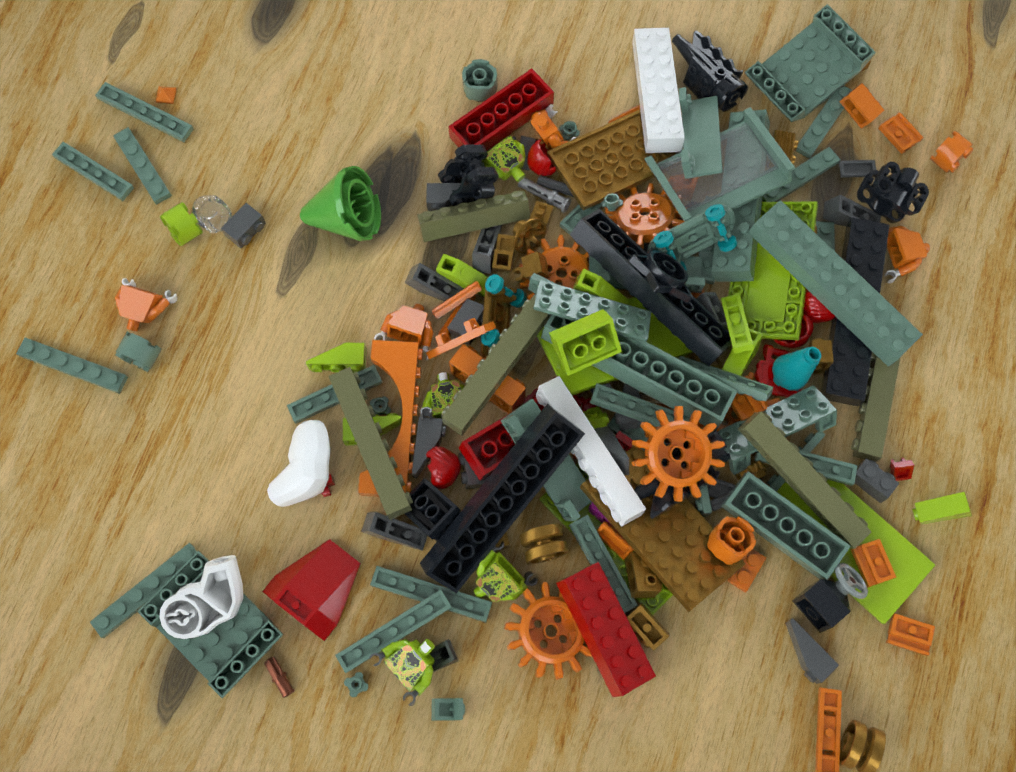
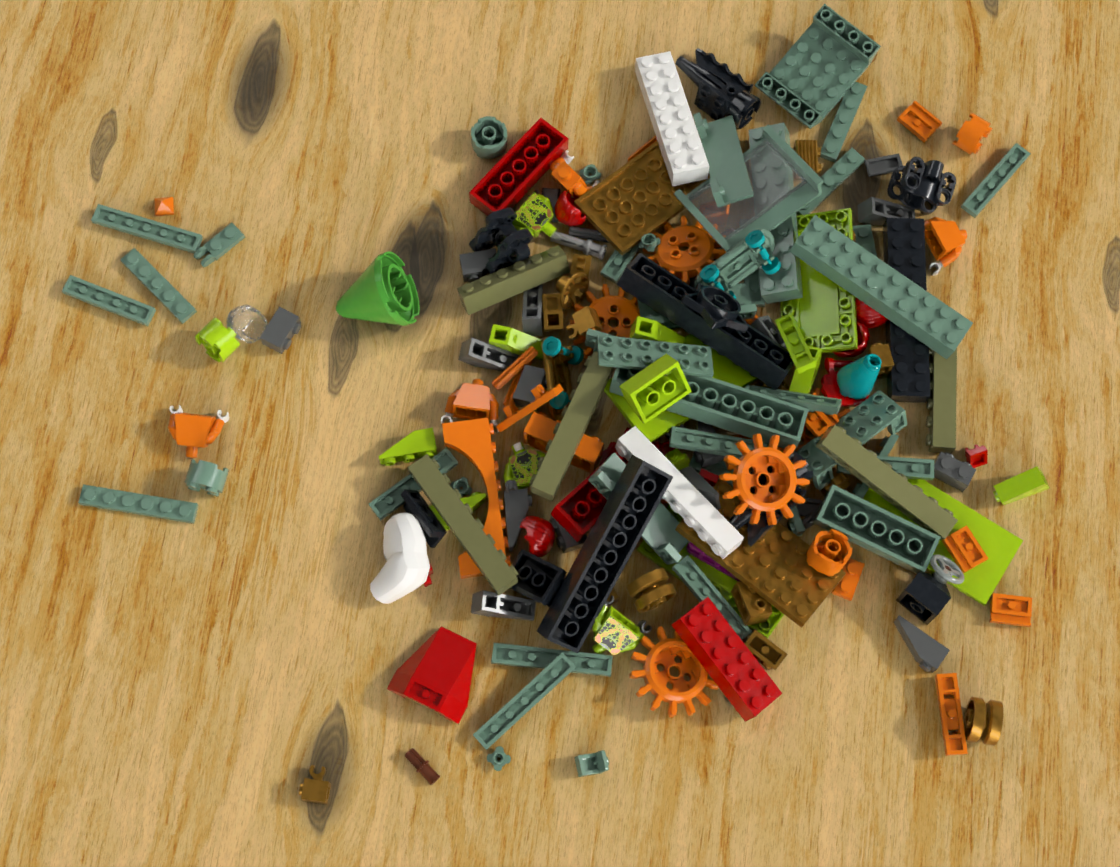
camera: 15 degrees left, 0 degrees up
sand green plate [90,543,197,638] -> none
sand green slope [137,551,283,698] -> none
white piece [160,555,244,639] -> none
torso [369,639,435,706] -> none
pearl dark grey slope [429,639,459,672] -> none
orange tile [596,521,634,560] -> none
orange brick [839,83,884,129] -> none
none -> sand green hinge [194,223,245,267]
none -> pearl gold brick [299,765,331,804]
none -> black panel [401,489,447,548]
none -> sand green plate [961,143,1031,218]

